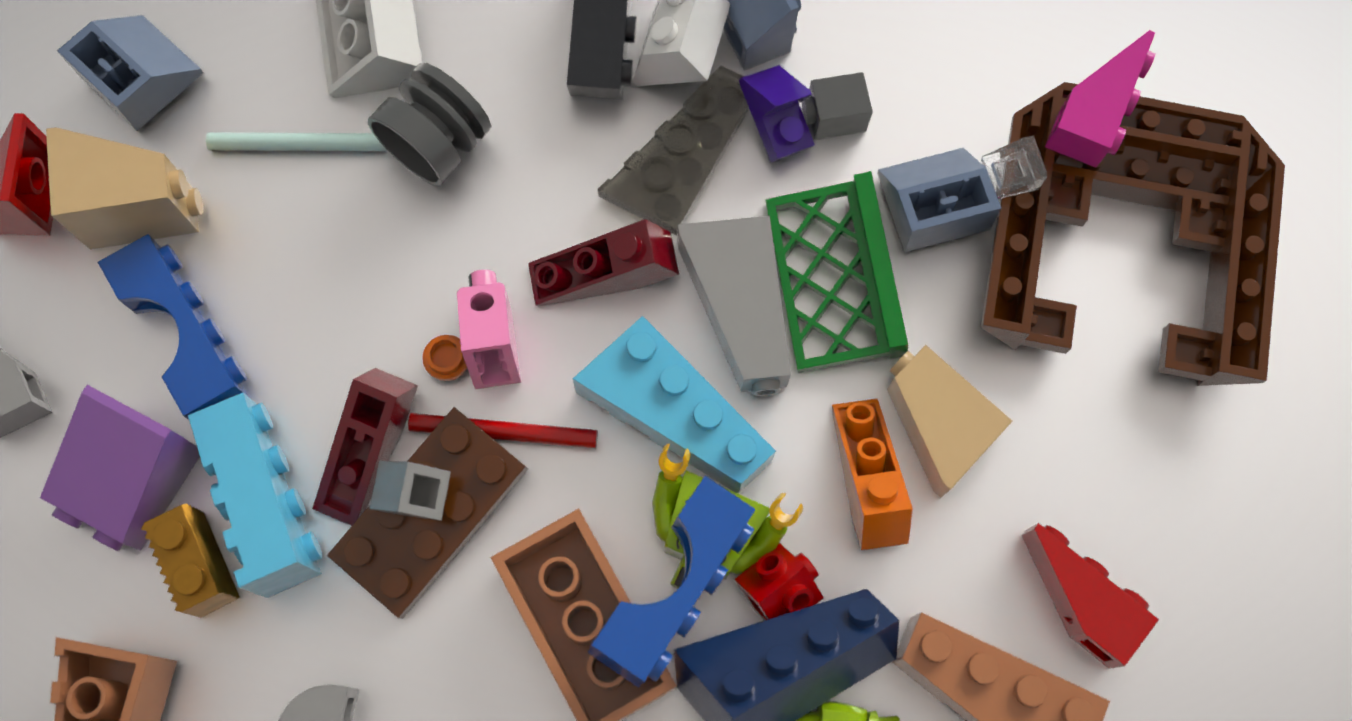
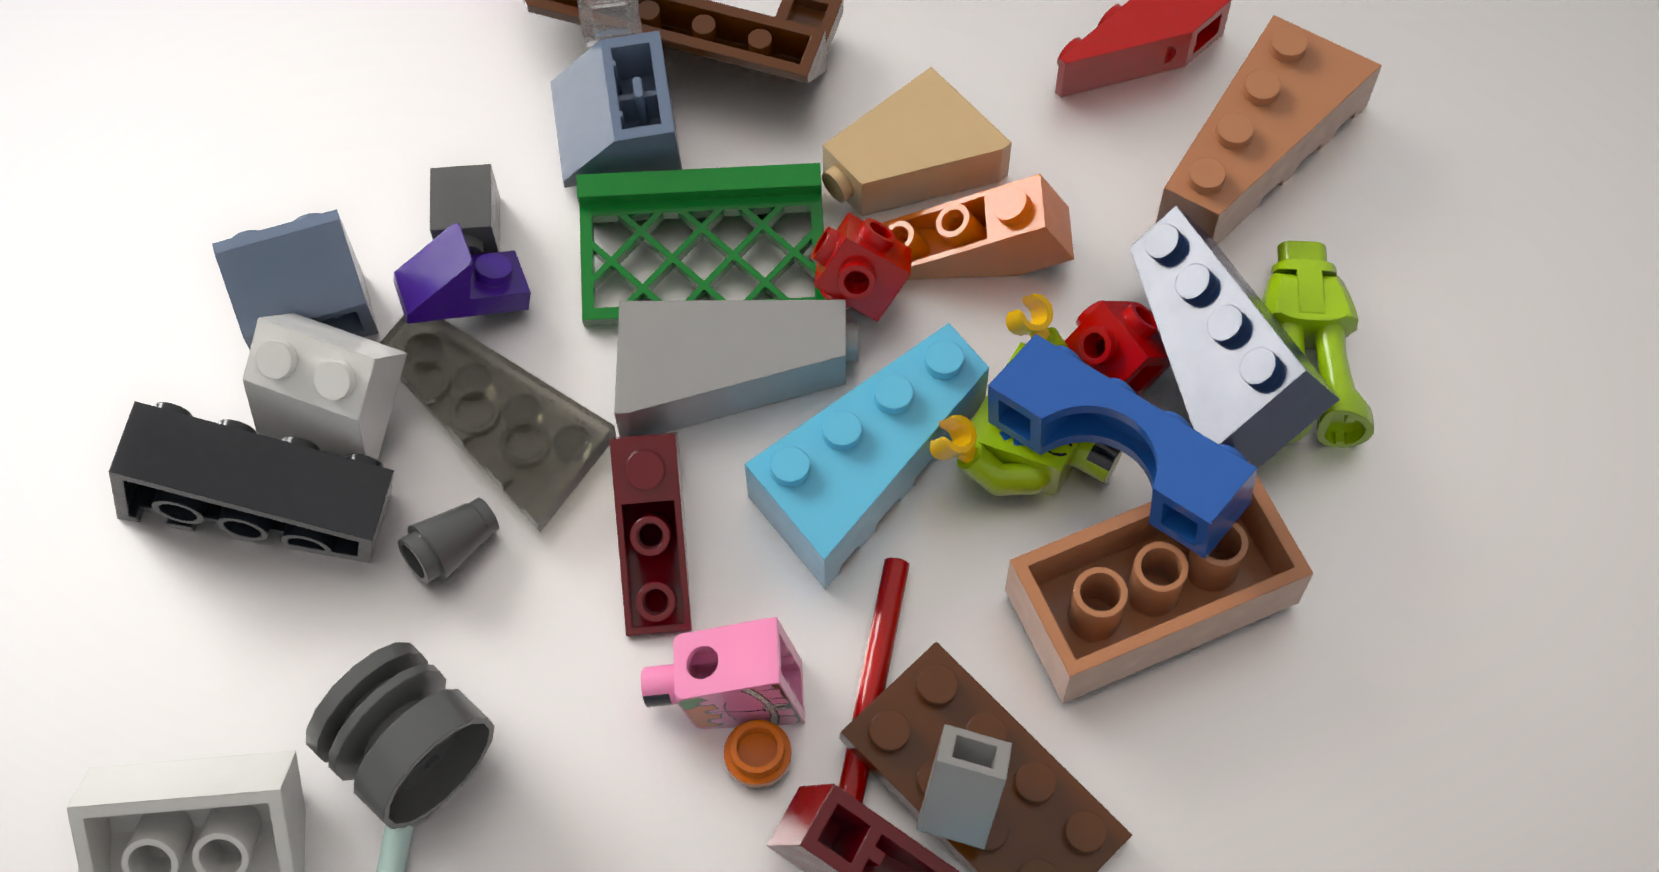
camera: 80 degrees left, 10 degrees down
none -> dark grey cone [398,497,499,584]
none -> red brick [811,212,911,322]

